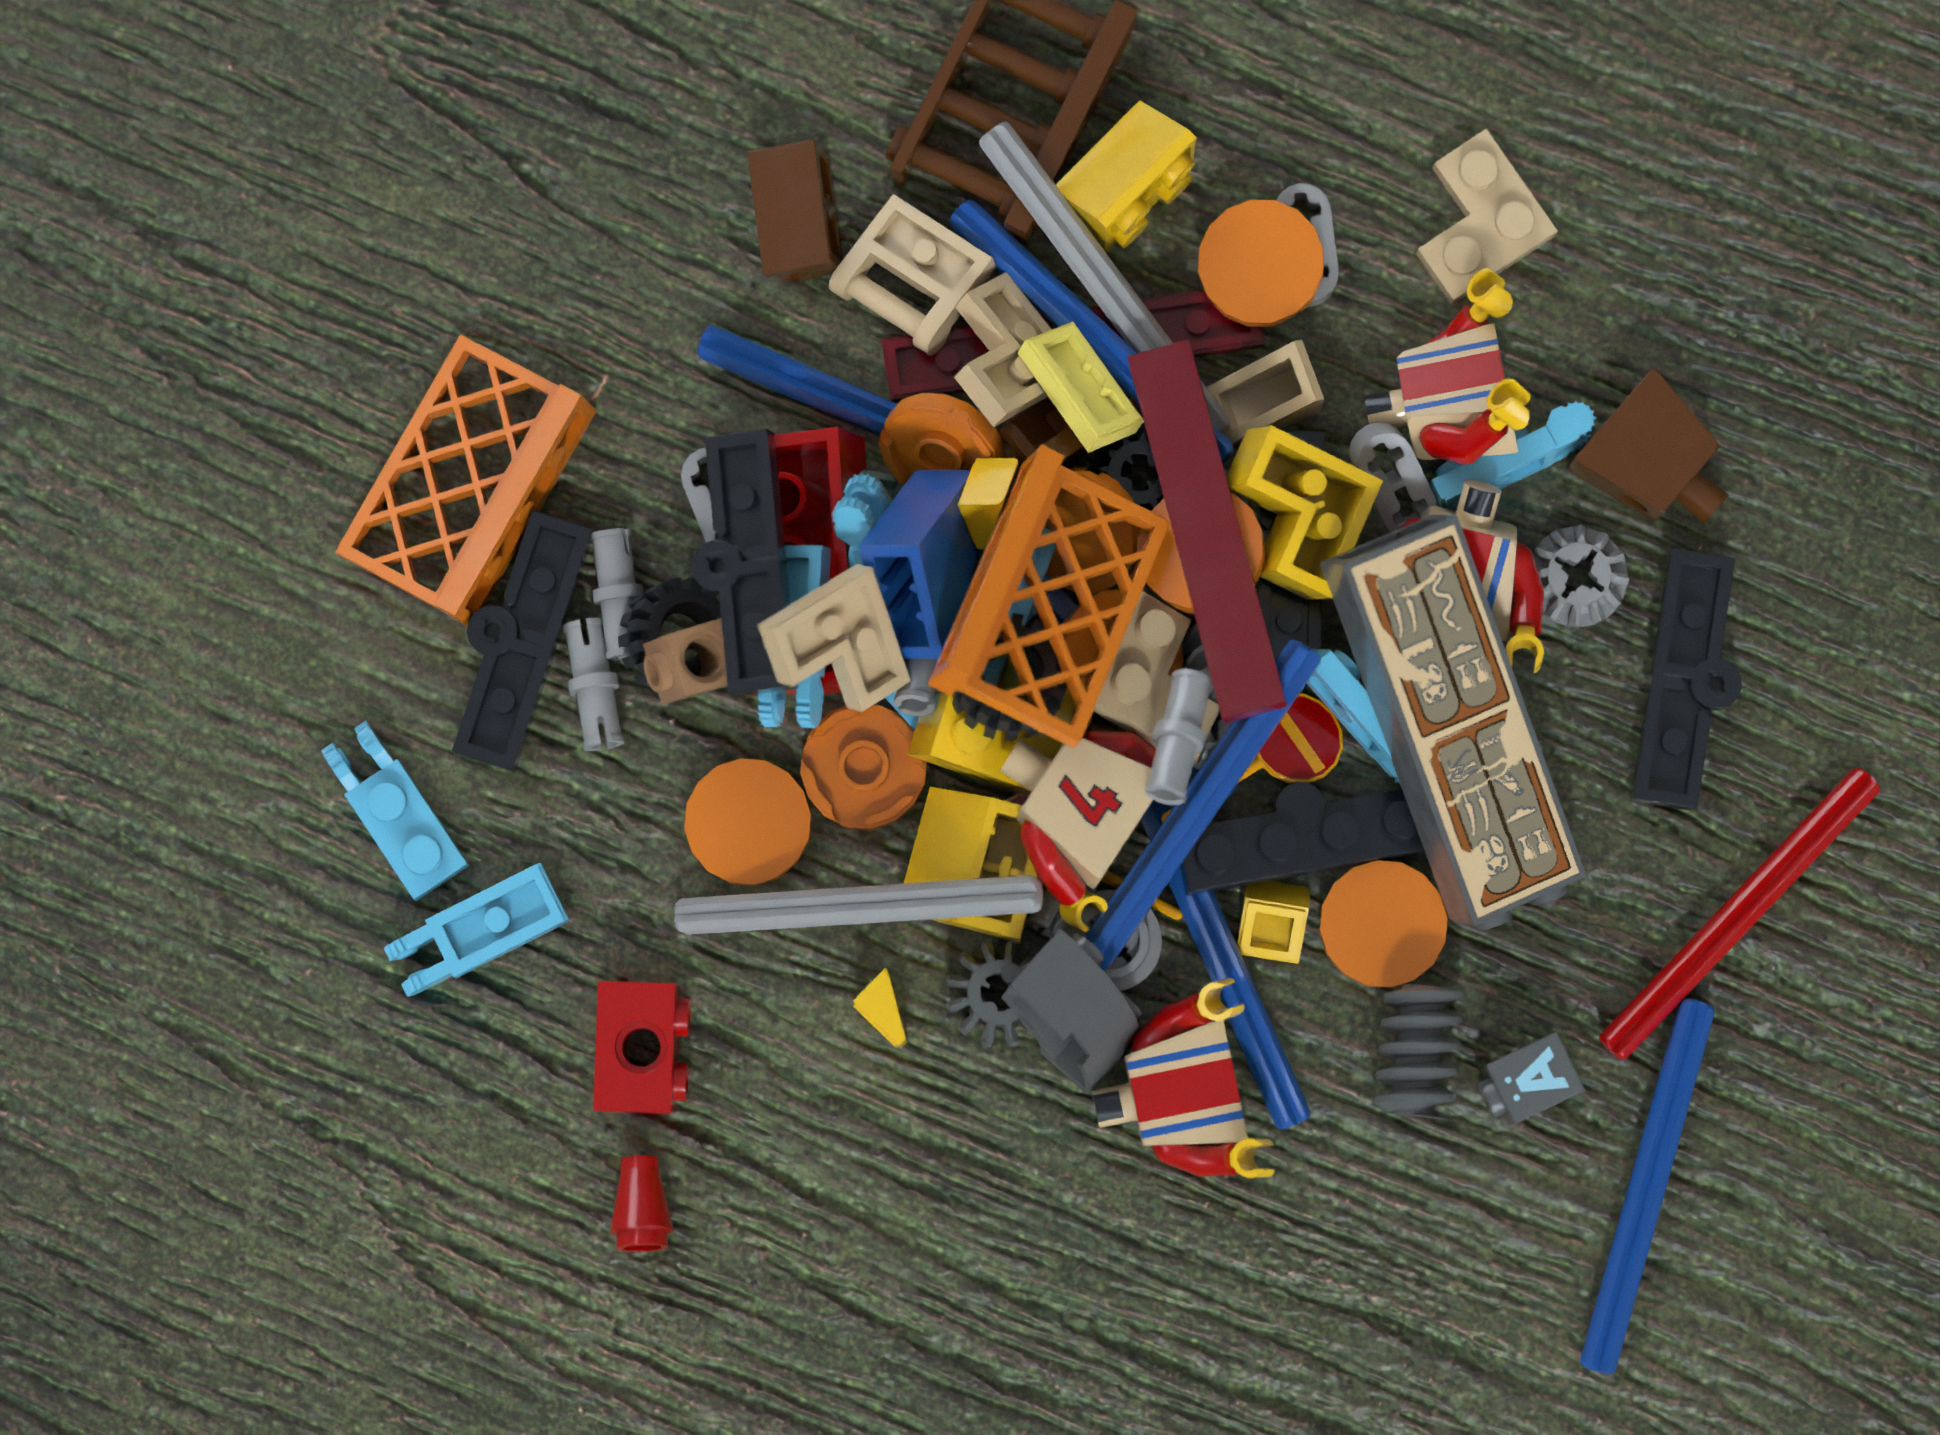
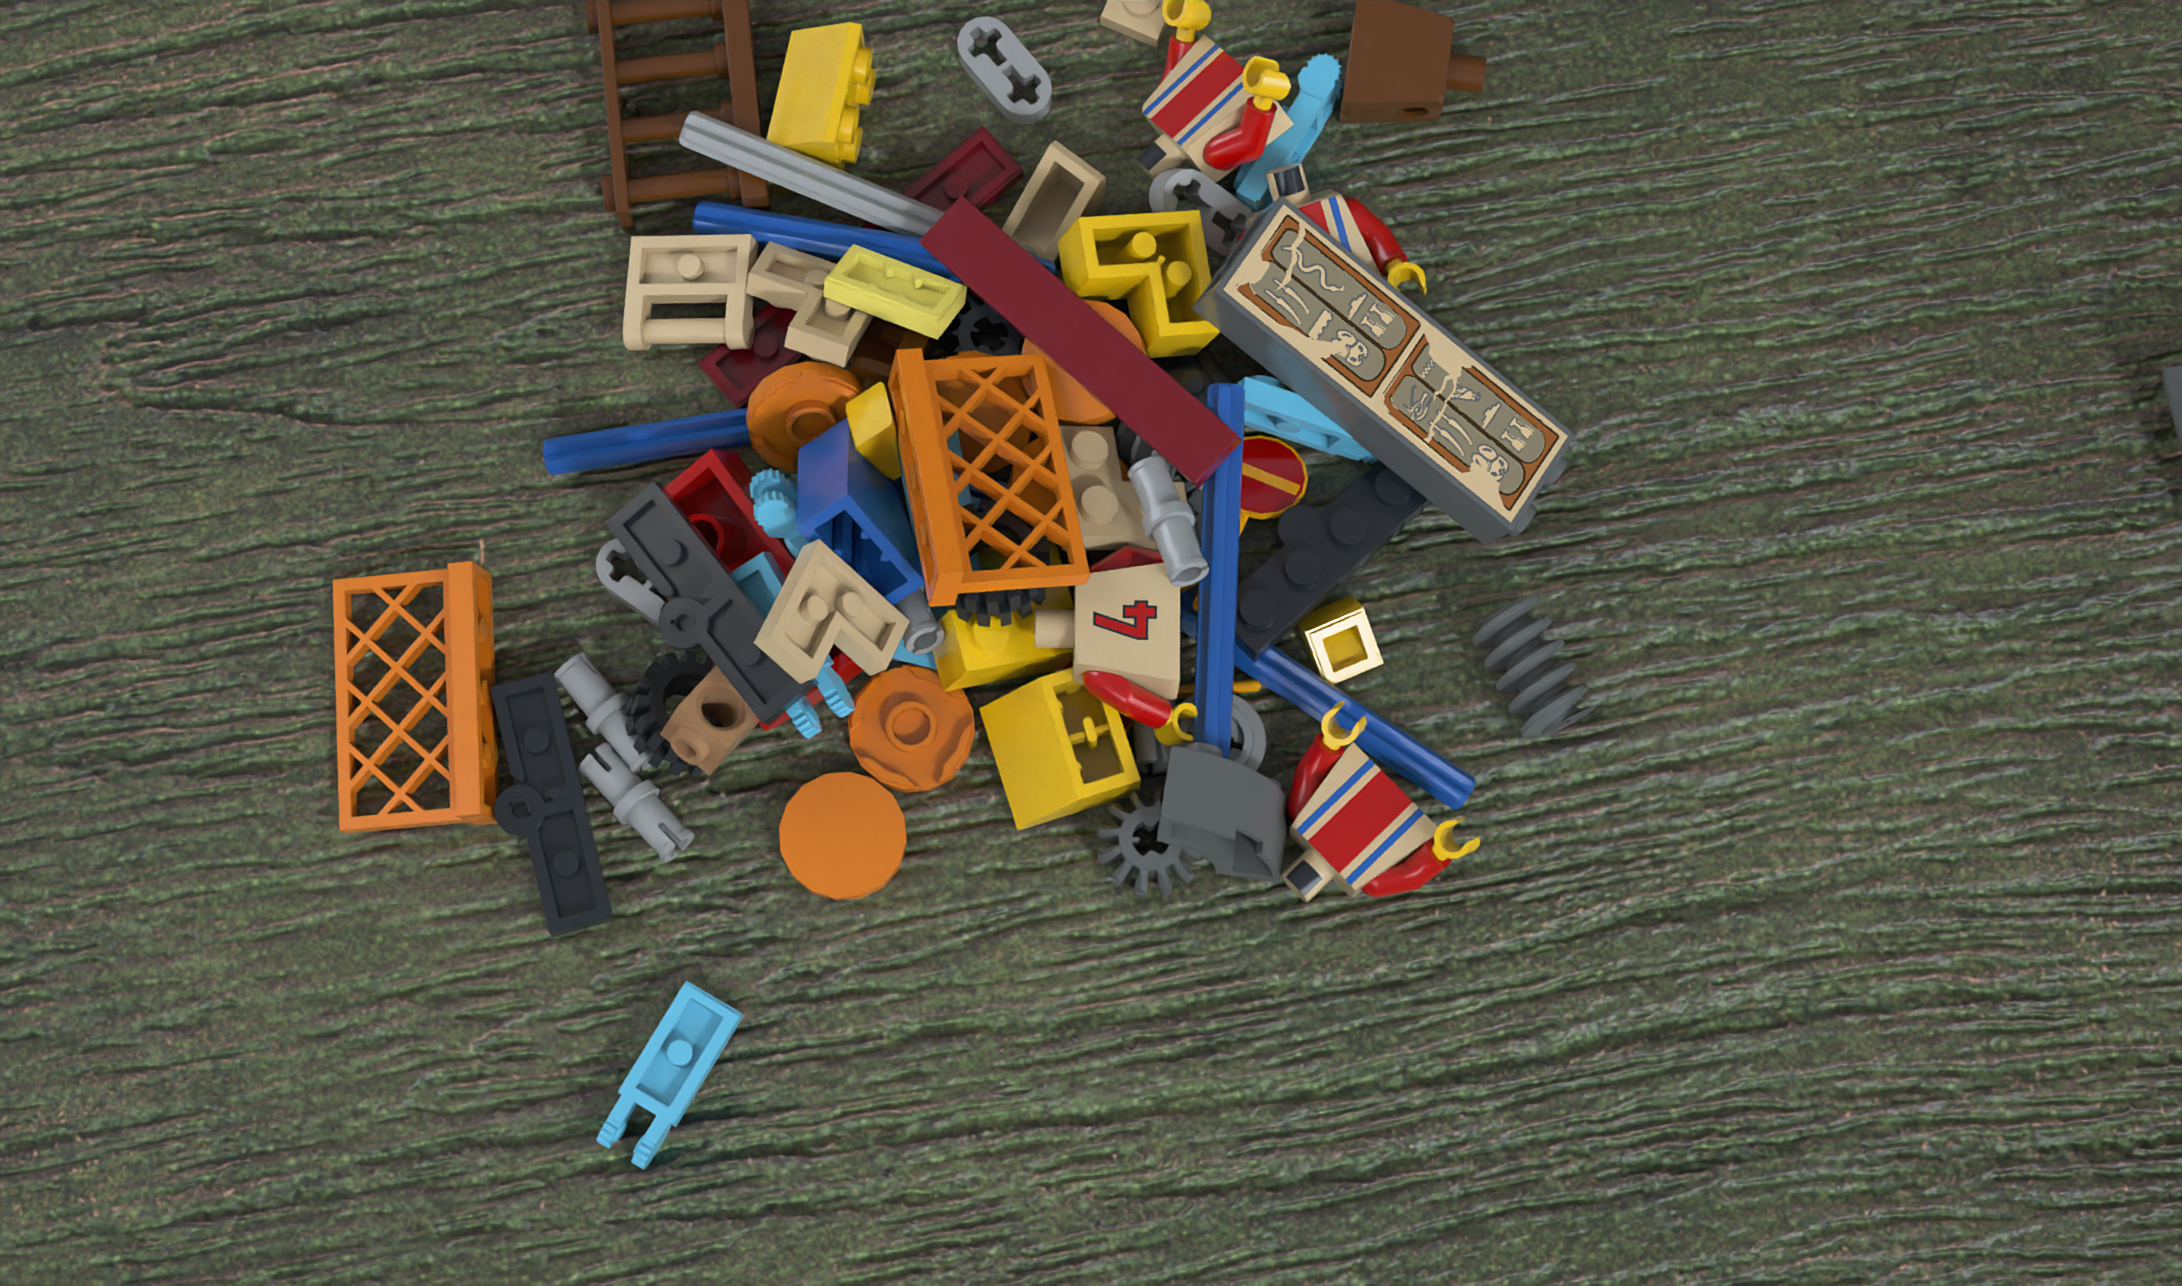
camera: 40 degrees left, 5 degrees down
medium azure hinge [321,720,470,901] -> none
red brick [593,981,691,1114] -> none
red cone [610,1155,674,1252] -> none
light grey axle [674,875,1043,935] -> none
reddish brown hinge [747,139,844,282] -> none
yellow slope [853,968,907,1048] -> none
orange tile [1198,200,1324,327] -> none
orange tile [1319,860,1448,988] -> none
dark grey brick [1477,1032,1585,1125] -> none
light grey gear [1532,525,1630,627] -> none
blue axle [1580,999,1715,1374] -> none
red axle [1599,767,1881,1060] -> none
black hinge [1630,548,1742,811] -> none

